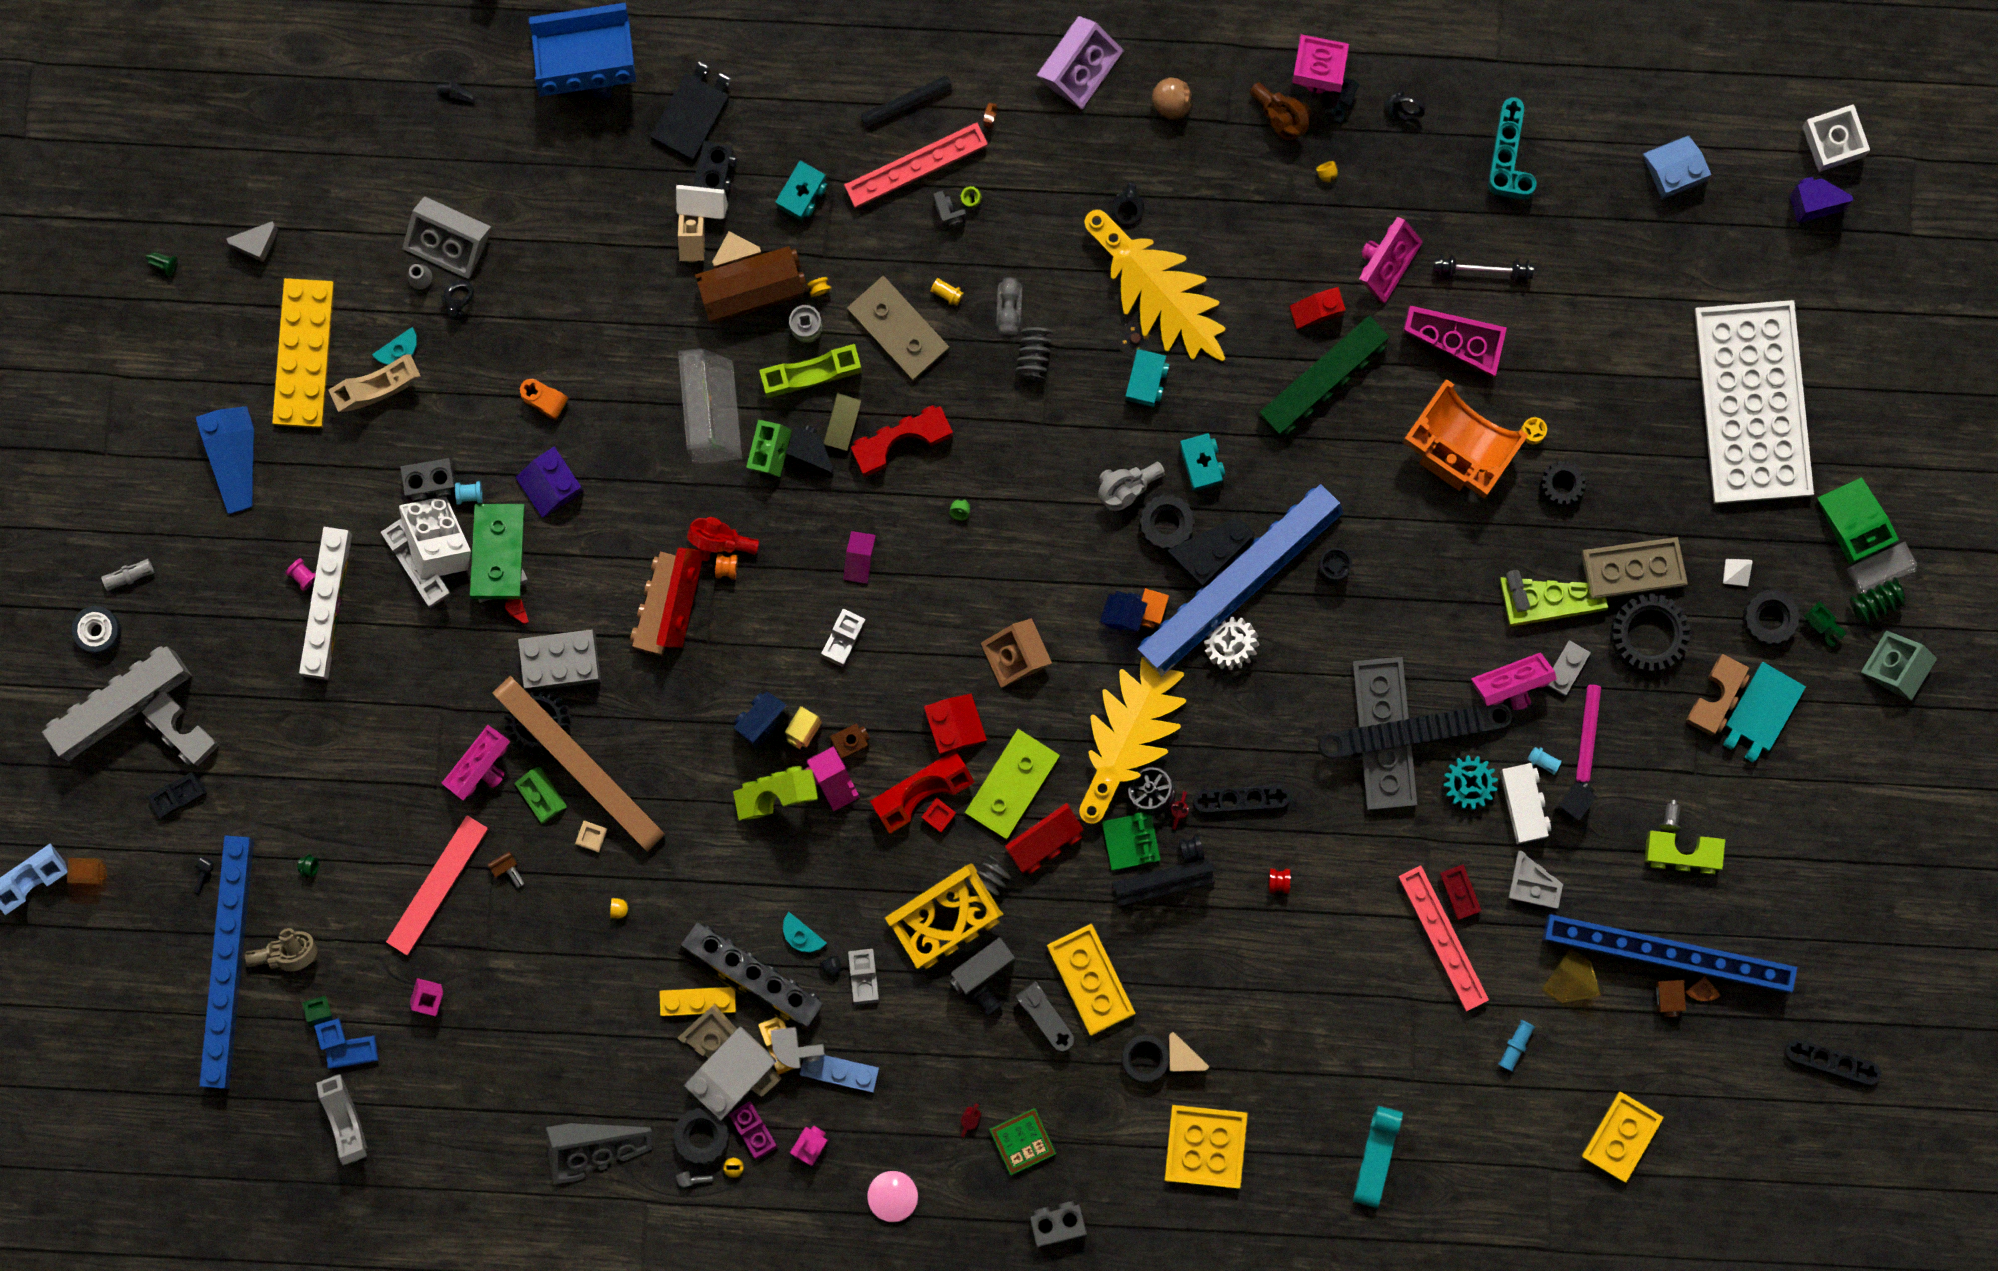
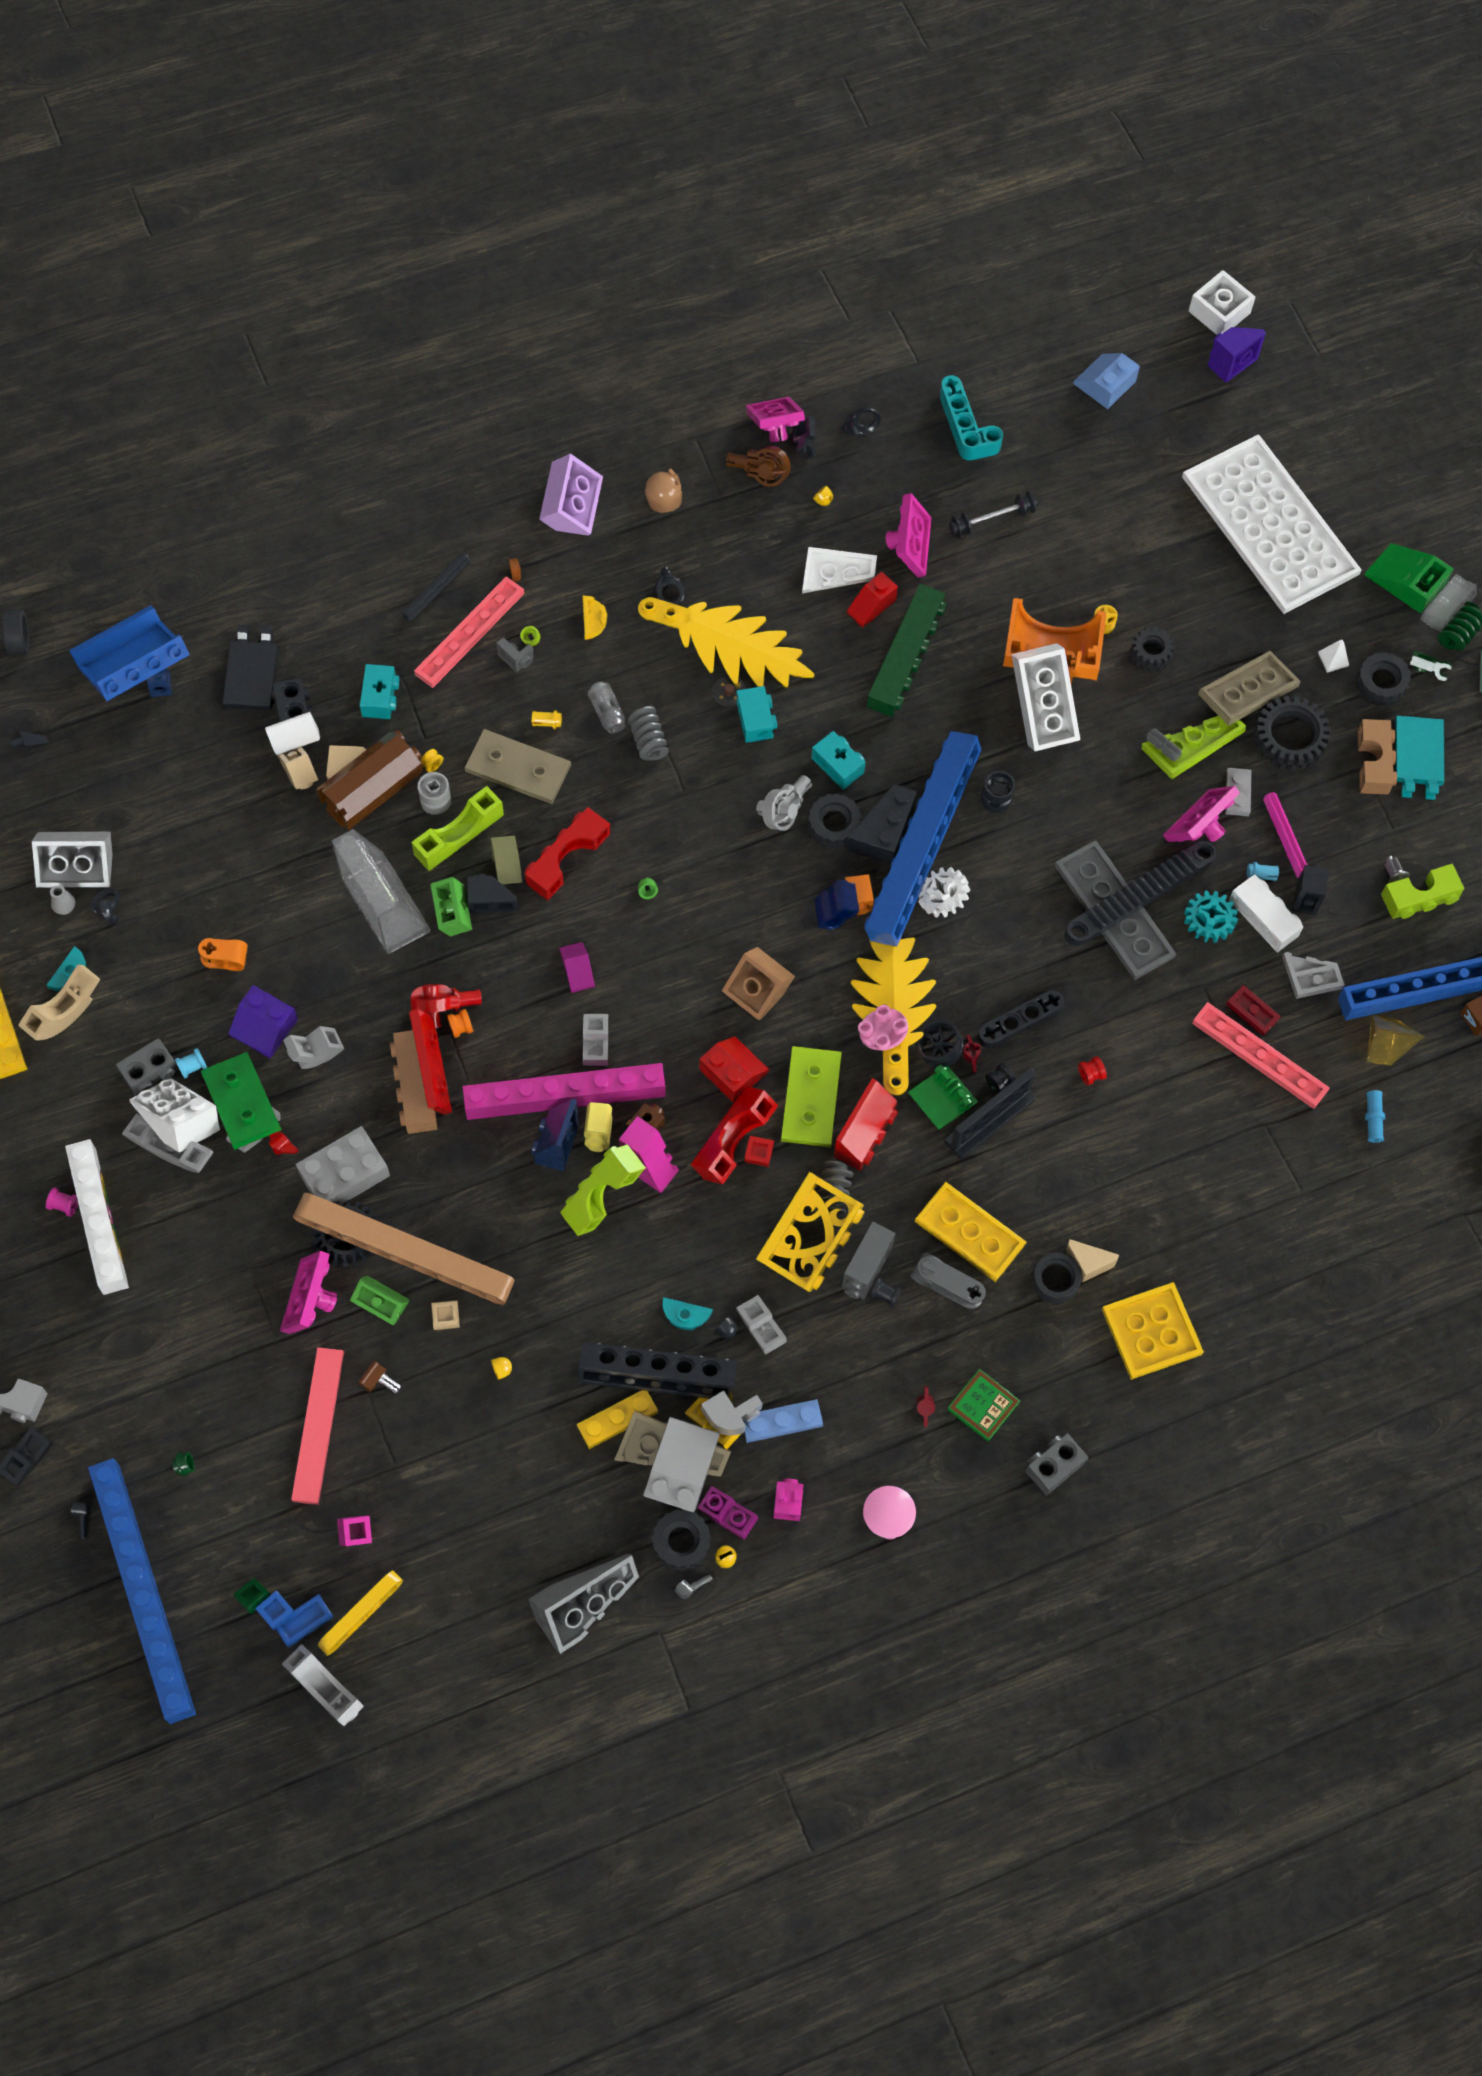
camera: 30 degrees left, 15 degrees down
dark tan pin [245,928,318,971] -> none
teal beam [1353,1106,1403,1208] -> none
dark pink wedge [1403,306,1507,377] -> none
none -> light grey brick [283,1026,344,1069]
none -> yellow beam [318,1571,403,1656]
none -> dark pink brick [463,1063,665,1120]
none -> yellow plate [583,595,607,640]
none -> white wing [802,547,877,593]
none -> bright pink dish [858,1005,908,1050]
none -> white brick [1012,643,1080,751]

